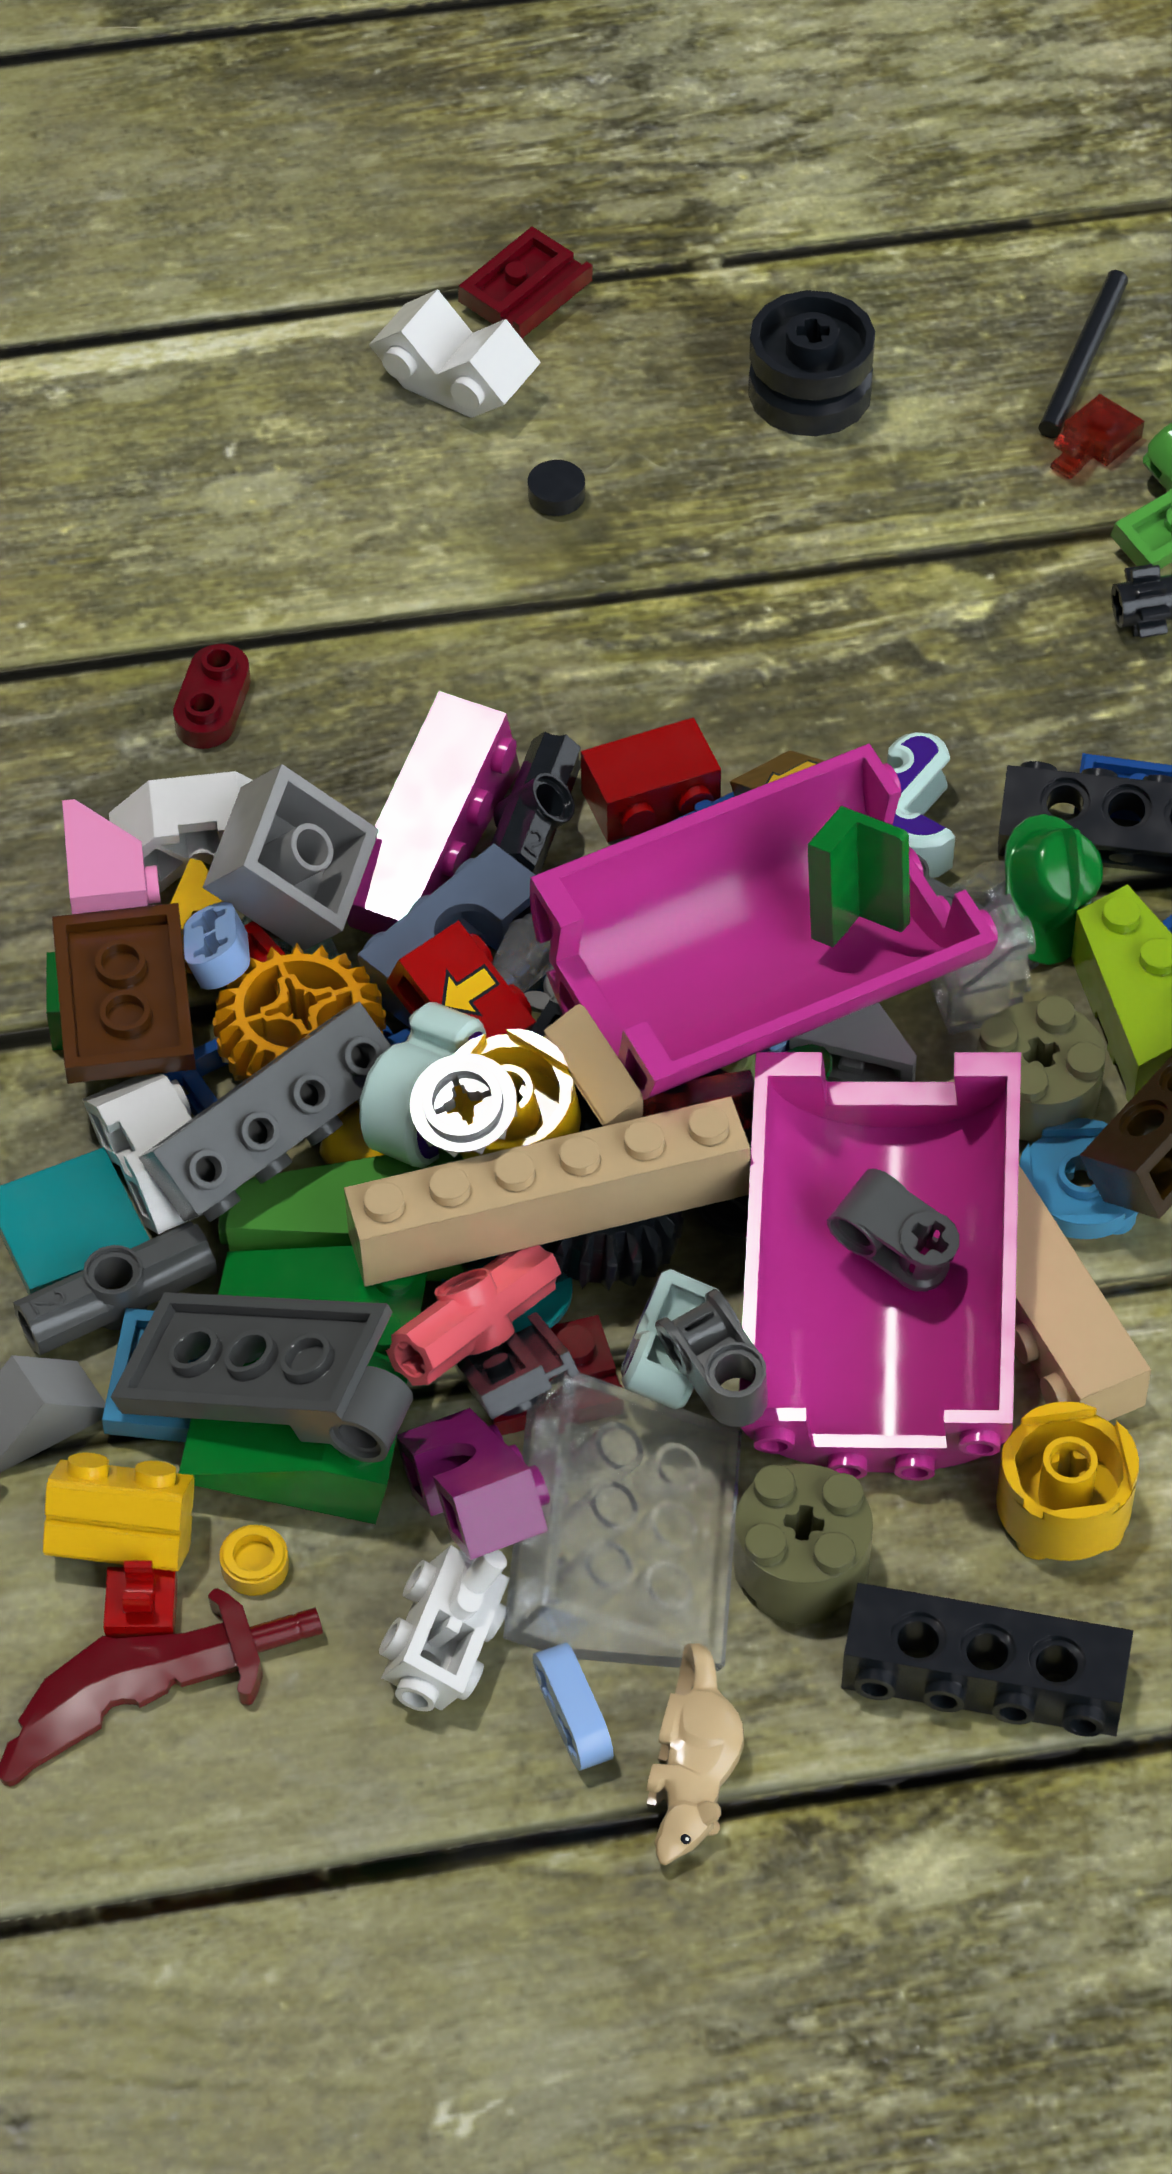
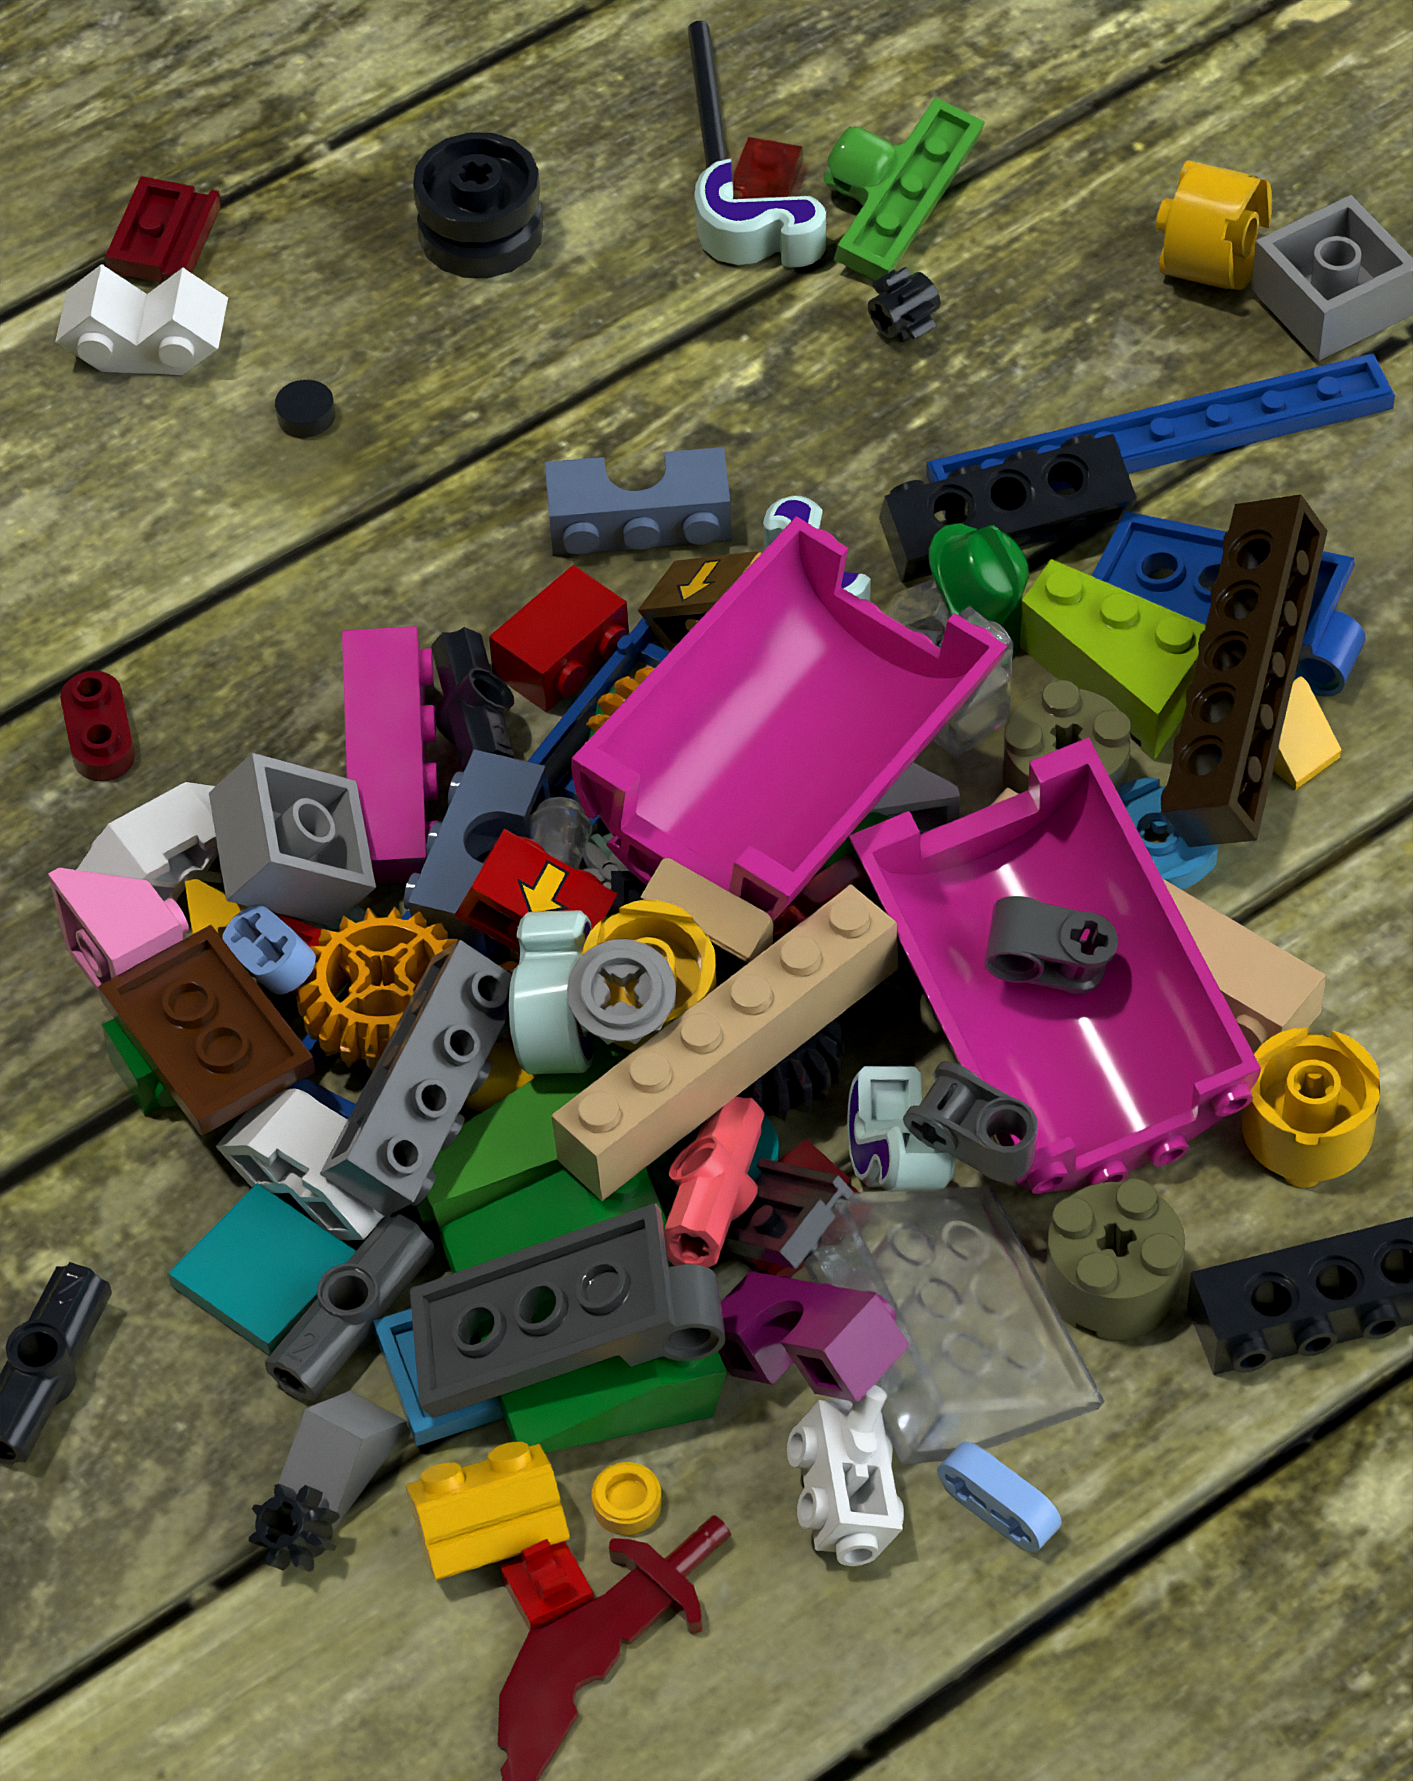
camera: 25 degrees left, 0 degrees up
tan animal [646,1643,744,1865] -> none
green panel [807,806,910,947] -> none
none -> sand blue arch [545,447,732,556]
none -> light aqua animal [694,158,826,268]

